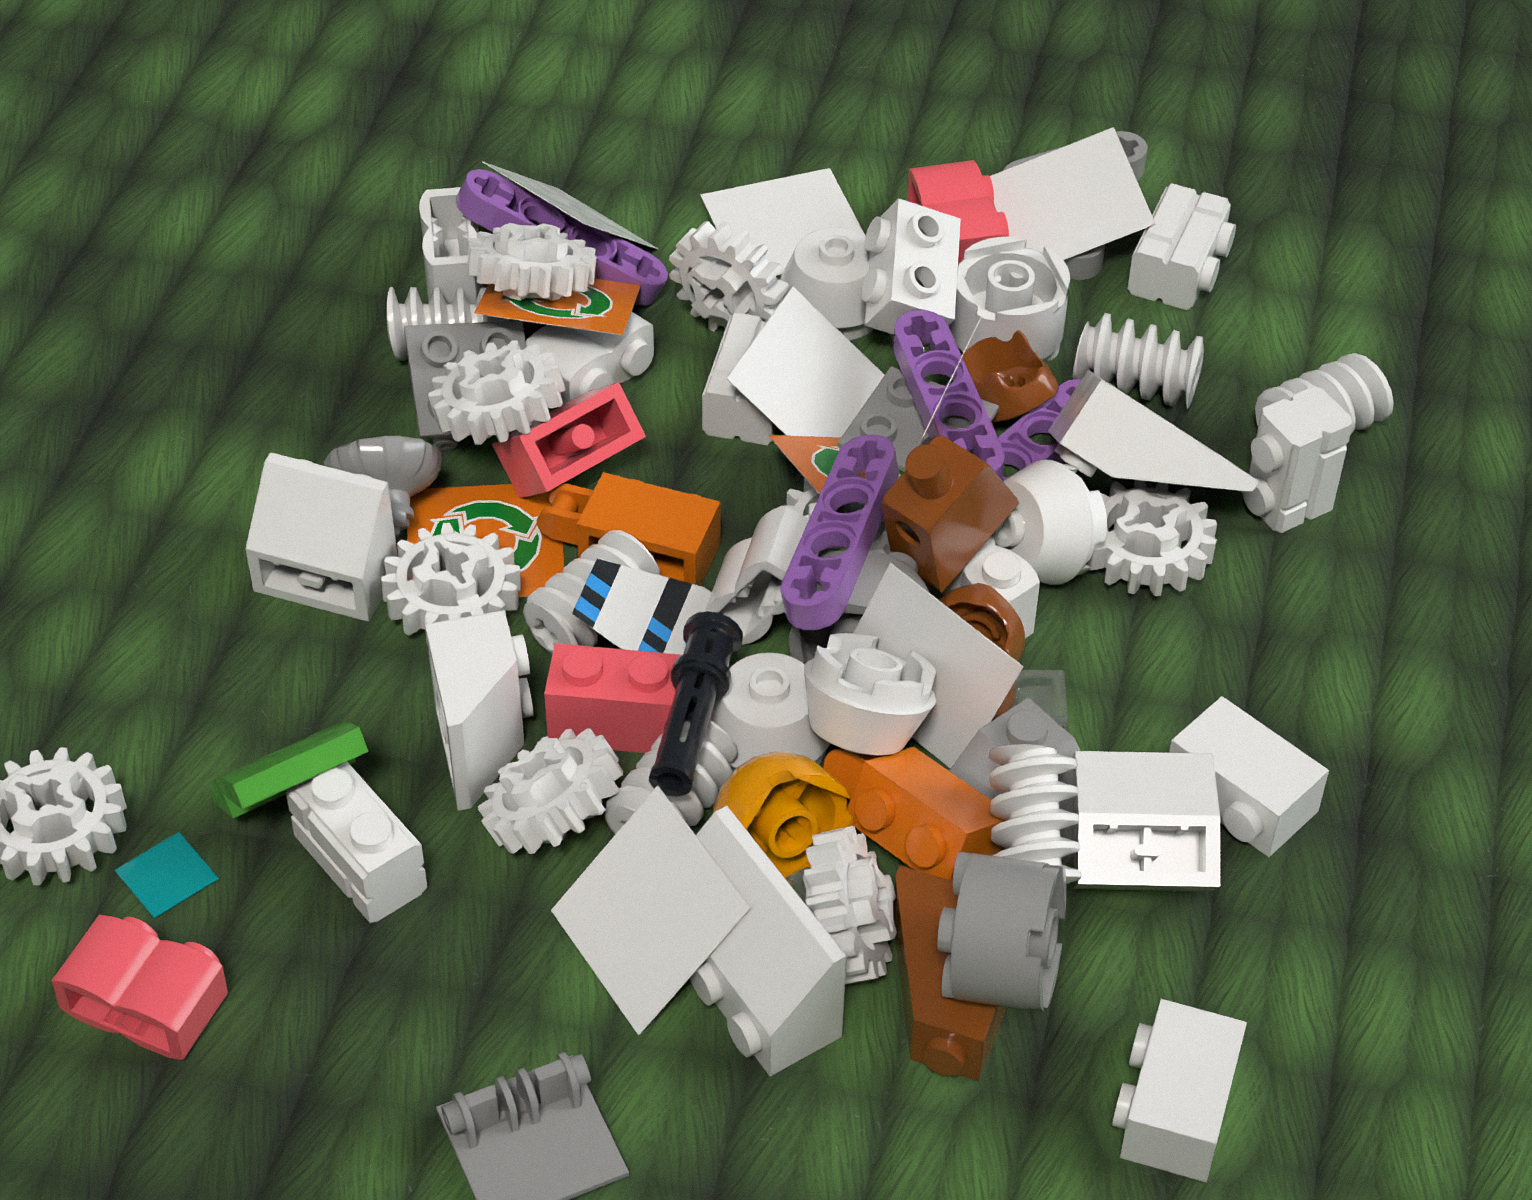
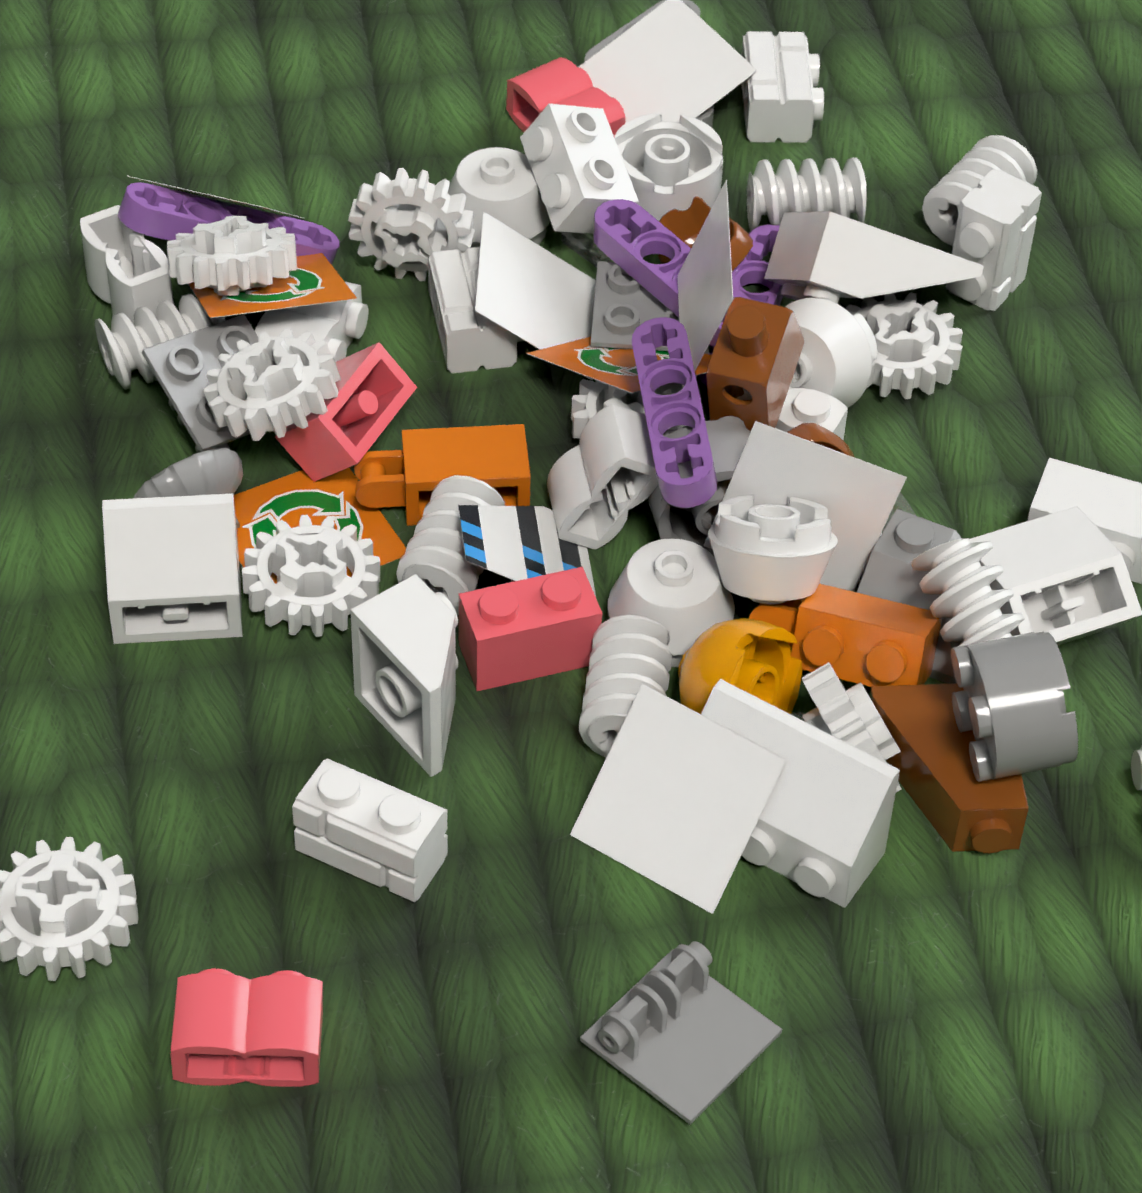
camera: 25 degrees left, 0 degrees up
teal sticker [114,832,219,918] -> none
bright green slope [210,722,369,818] -> none
white gear [478,728,623,854] -> none
black pin [649,611,743,797] -> none
white sticker [700,168,865,276] -> none

